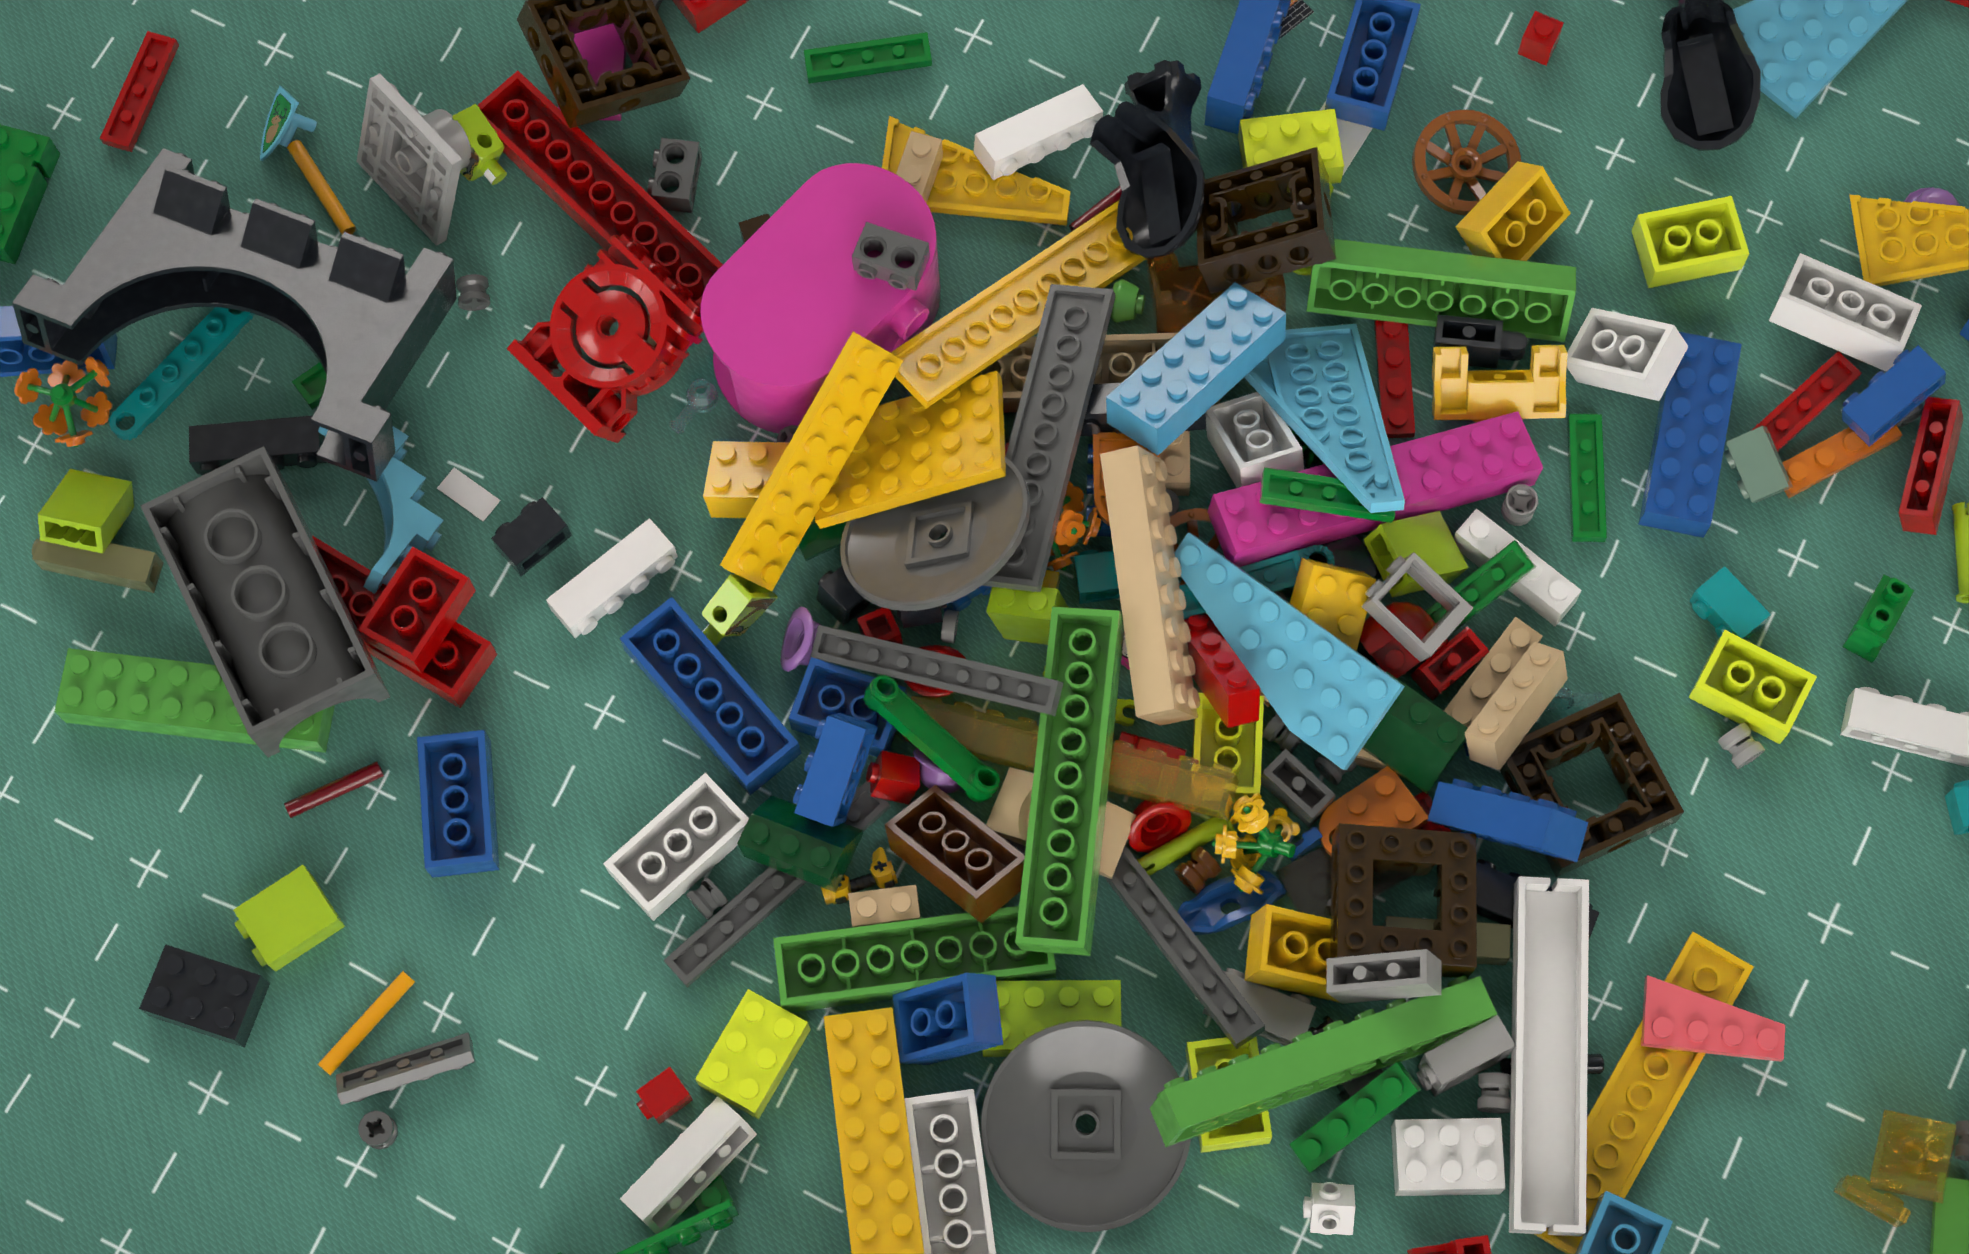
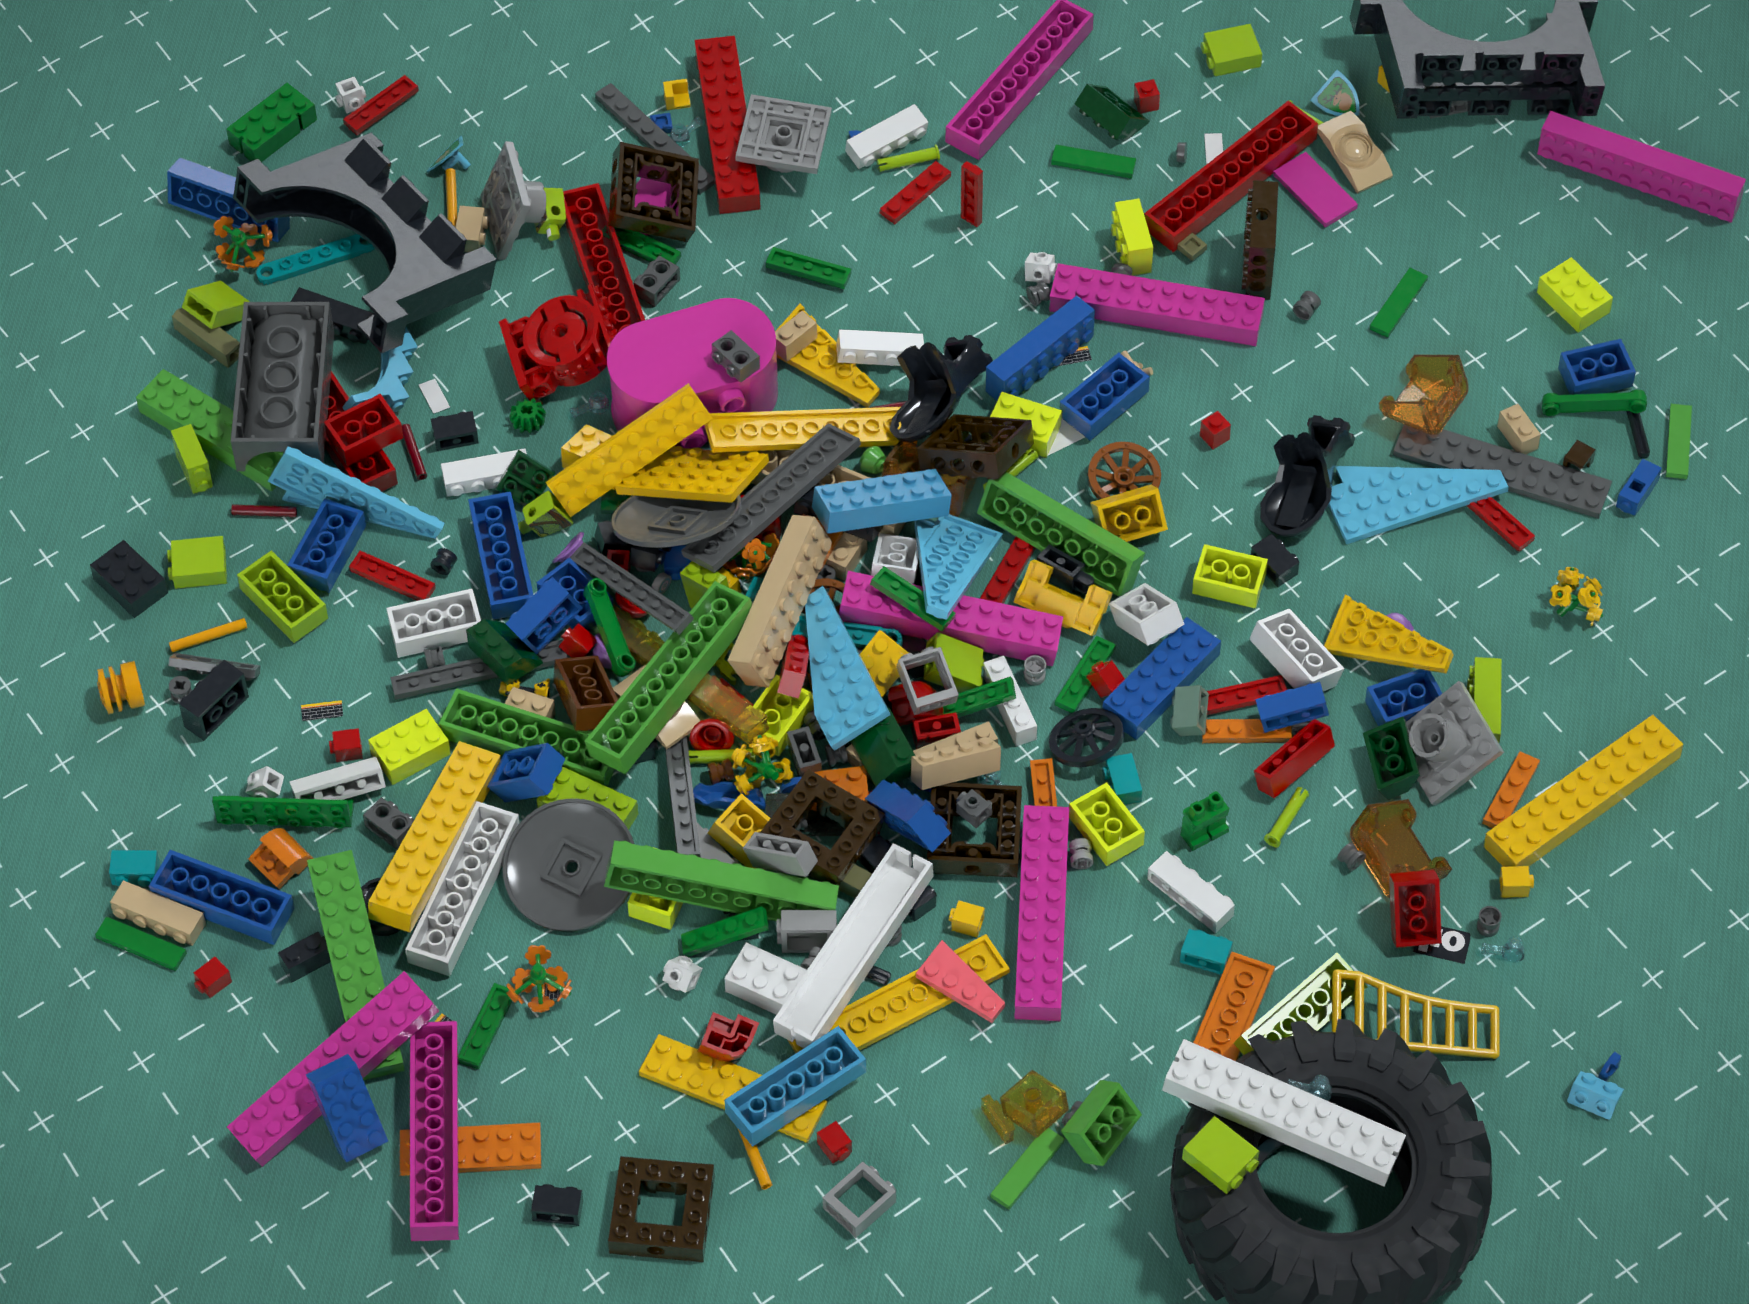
camera: 25 degrees right, 15 degrees down
dark grey wheel [456,274,490,311] -> none
none -> light orange wheel [97,661,145,714]
none -> lime brick [171,424,213,494]
none -> black brick [179,660,249,741]
none -> lime brick [237,550,328,643]
none -> white brick [246,766,284,798]
none -> medium azure wing [268,446,445,539]
none -> black sticker [301,700,343,721]
none -> white brick [335,77,367,113]
none -> red plate [349,550,436,601]
none -> dark grey brick [363,797,414,850]
none -> dark red piece [402,424,427,480]
none -> black wheel [430,548,457,575]
none -> tan brick [455,206,489,252]
none -> dark green slope [495,449,555,506]
none -> green gear [509,398,546,434]
none -> green plate [602,225,681,265]
none -> yellow brick [949,900,985,938]
none -> dark grey brick [956,790,992,829]
none -> dark pink brick [1015,805,1069,1021]
none -> orange plate [1030,758,1057,807]
none -> black wheel [1049,708,1124,768]
none -> red brick [1086,660,1125,698]
none -> black brick [1251,534,1299,587]

